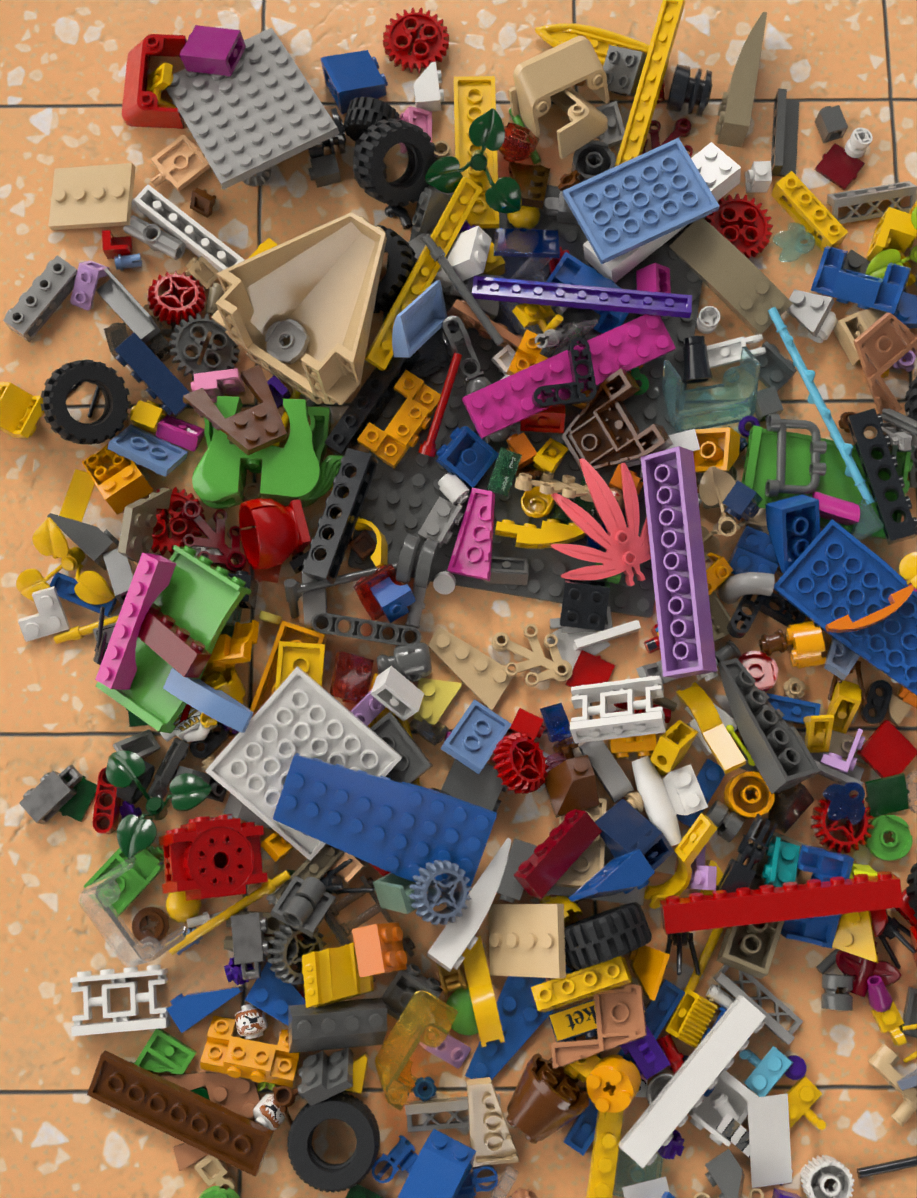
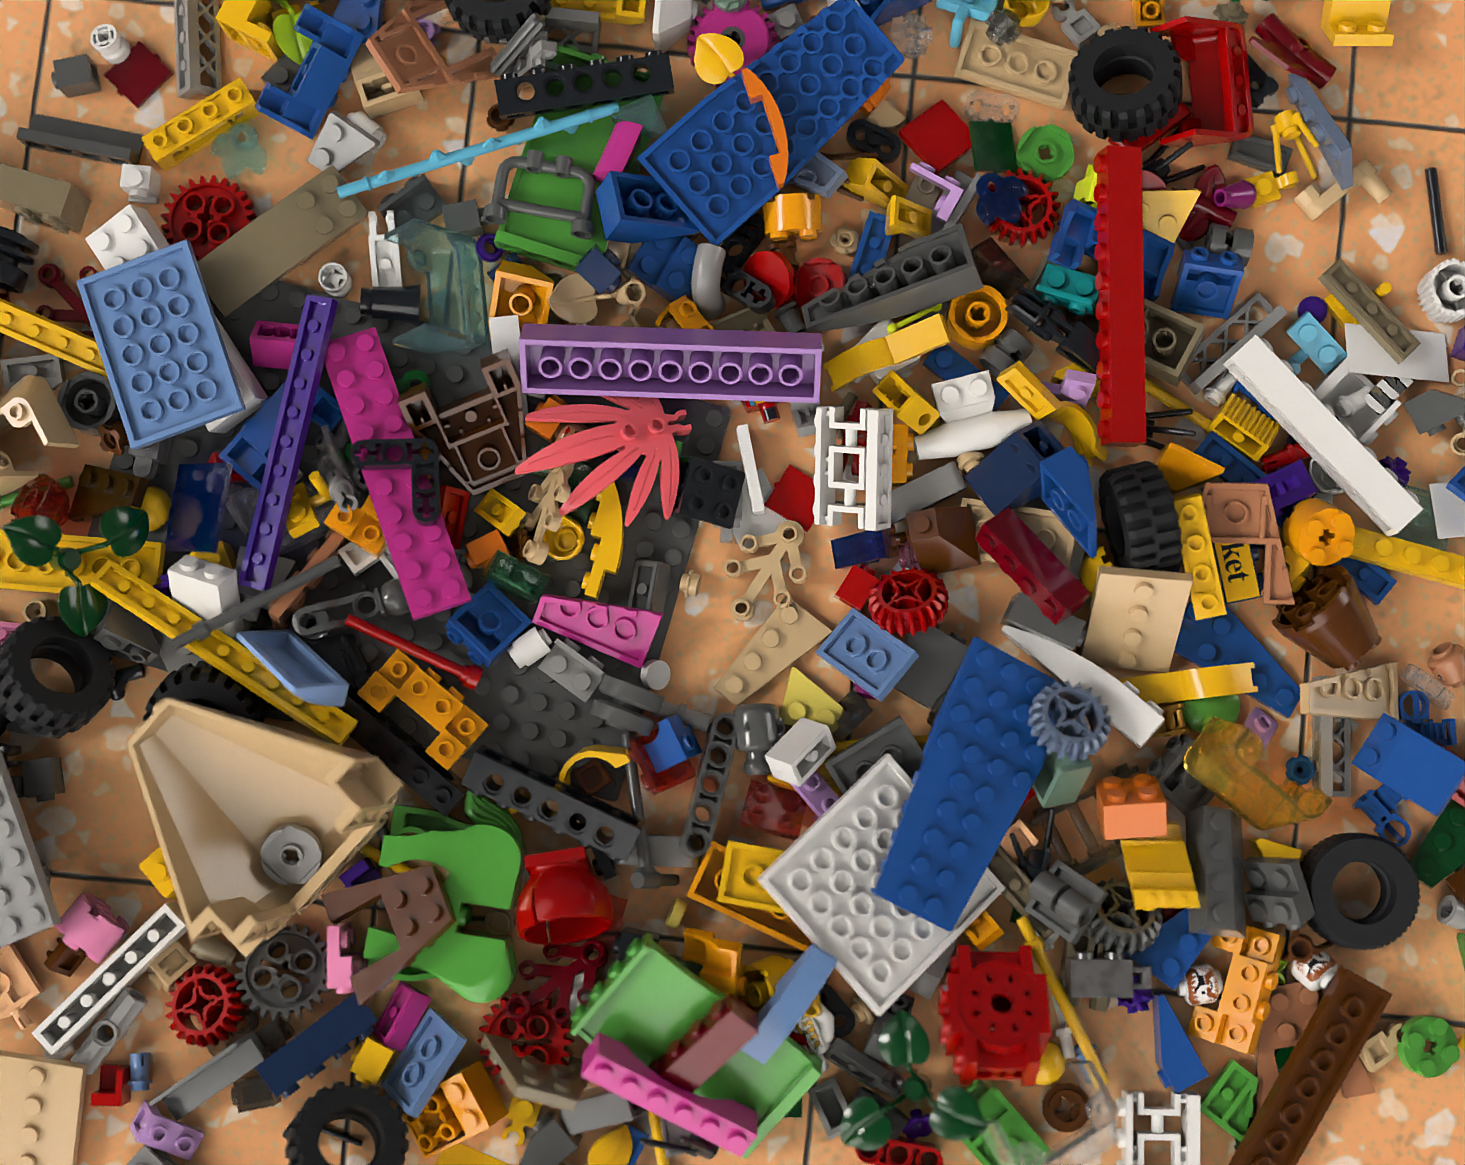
camera: 80 degrees left, 5 degrees up
none -> bright pink brick [55,893,130,964]
none -> yellow plate [502,1096,543,1147]
none -> tan plate [679,569,702,597]
none -> red tile [743,250,795,308]
none -> blue plate [1170,247,1244,319]
none -> dark tan tile [1317,258,1421,364]

